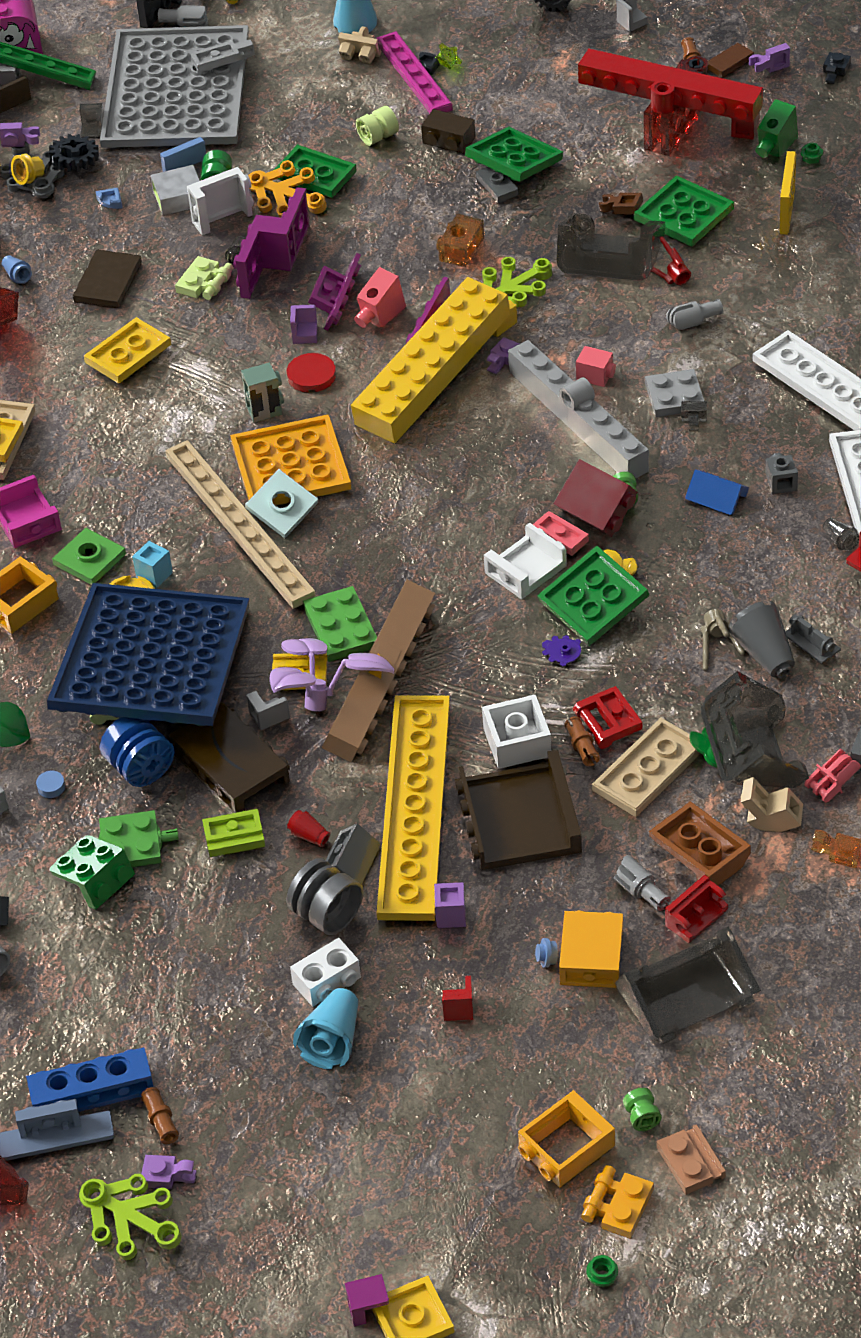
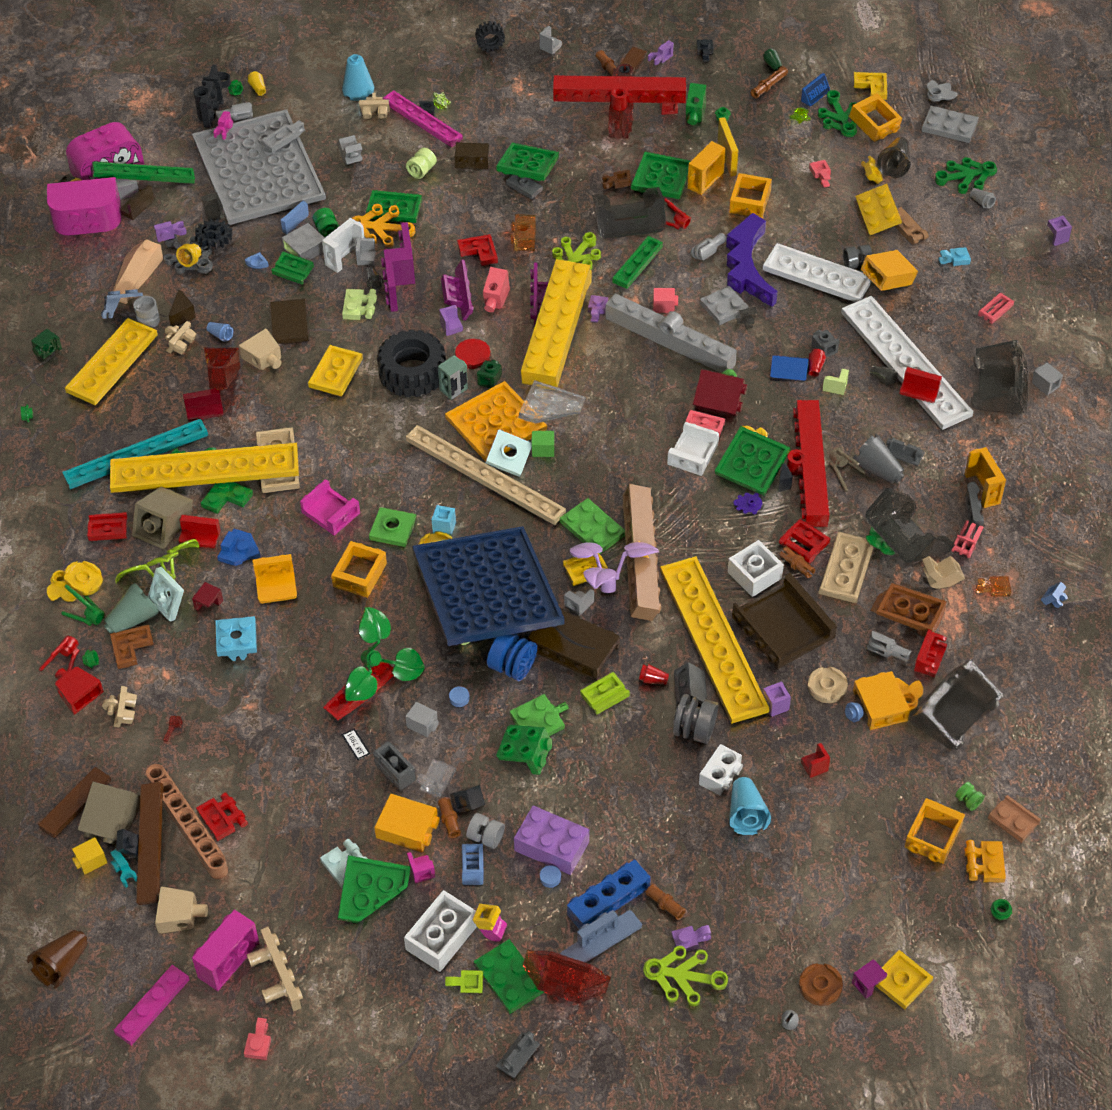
camera: 25 degrees left, 5 degrees up
none -> dark pink plate [213,111,233,140]
none -> tan torso [239,329,282,370]
none -> green plate [271,251,314,285]
none -> light grey brick [337,135,363,165]
none -> light grey panel [356,238,376,266]
none -> black tyre [377,330,446,398]
none -> red plate [457,234,498,266]
none -> dark green brick [477,360,502,388]
none -> medium lavender brick [514,806,589,875]
none -> clear plate [518,380,586,424]
none -> bright green panel [532,431,554,457]
none -> medium blue tile [540,865,561,888]
none -> green plate [612,236,663,289]
none -> light orange window [687,141,725,195]
none -> dark purple arch [726,213,778,307]
none -> light orange window [729,173,772,218]
none -> black slope [778,464,793,492]
none -> light grey hinge [781,1010,799,1030]
none -> red hinge [787,400,829,527]
none -> dark orange tile [799,963,843,1006]
none -> red cone [808,349,826,377]
none -> tan tile [808,667,848,703]
none -> yellowish green panel [823,369,849,395]
none -> light orange plate [896,678,923,711]

